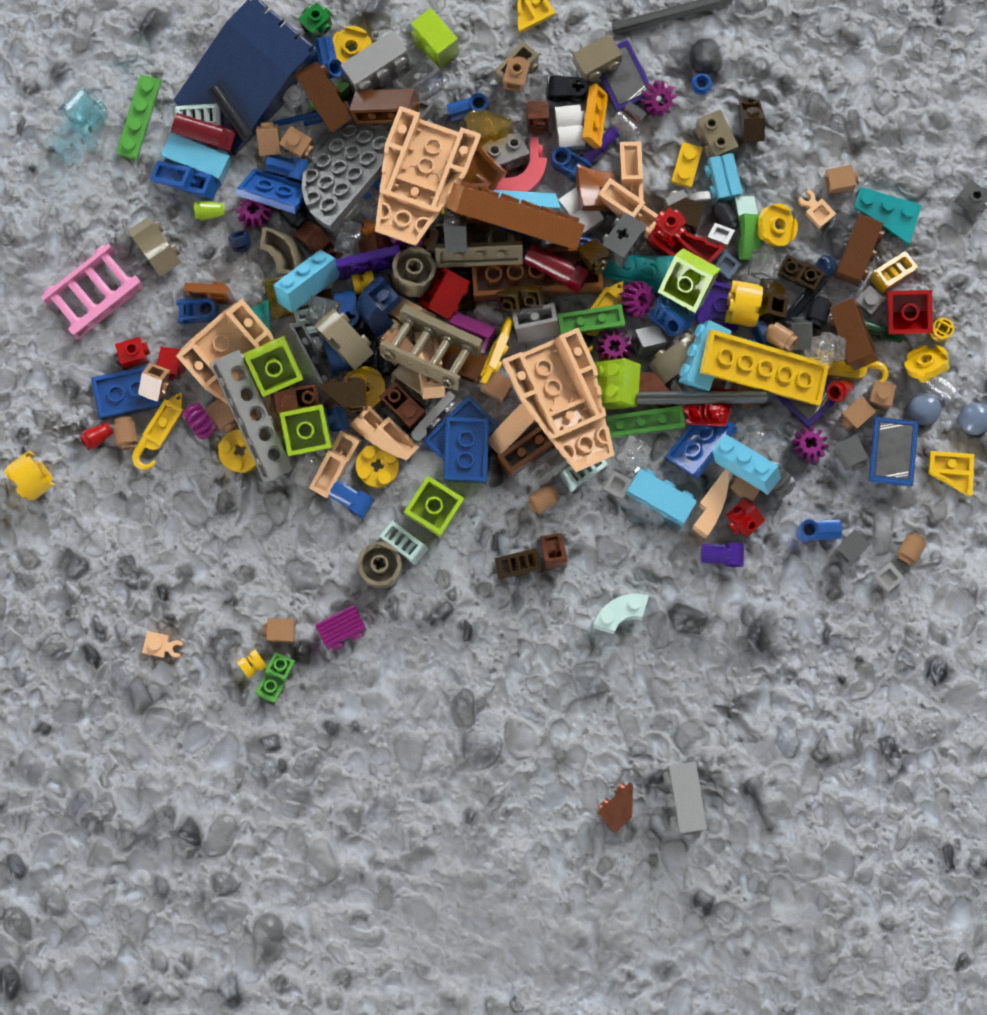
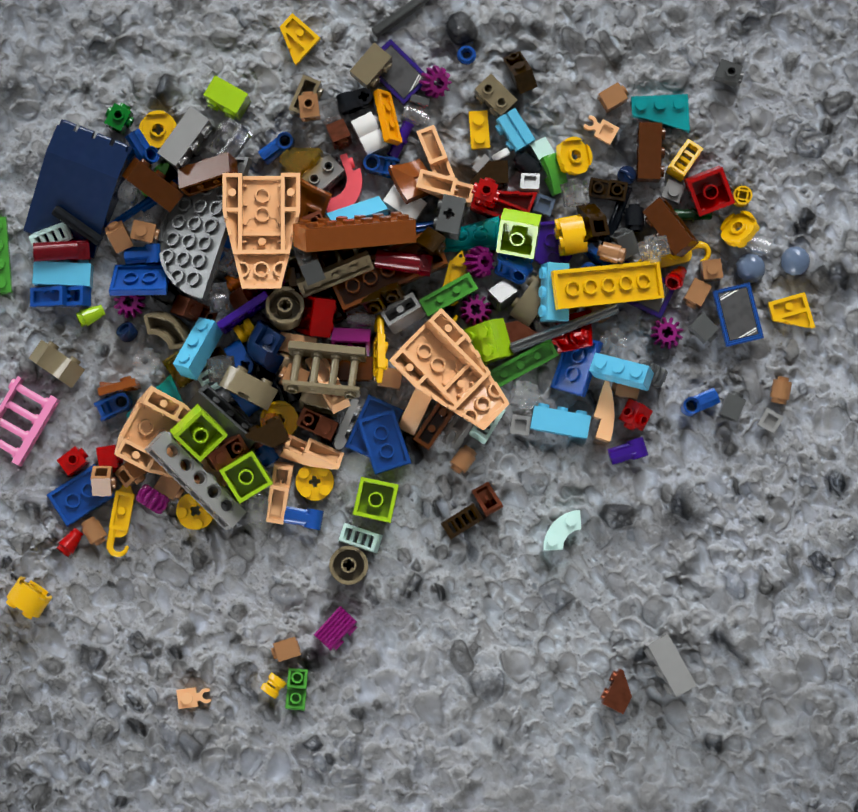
camera: 20 degrees left, 5 degrees up
none -> medium nougat brick [115,462,148,488]

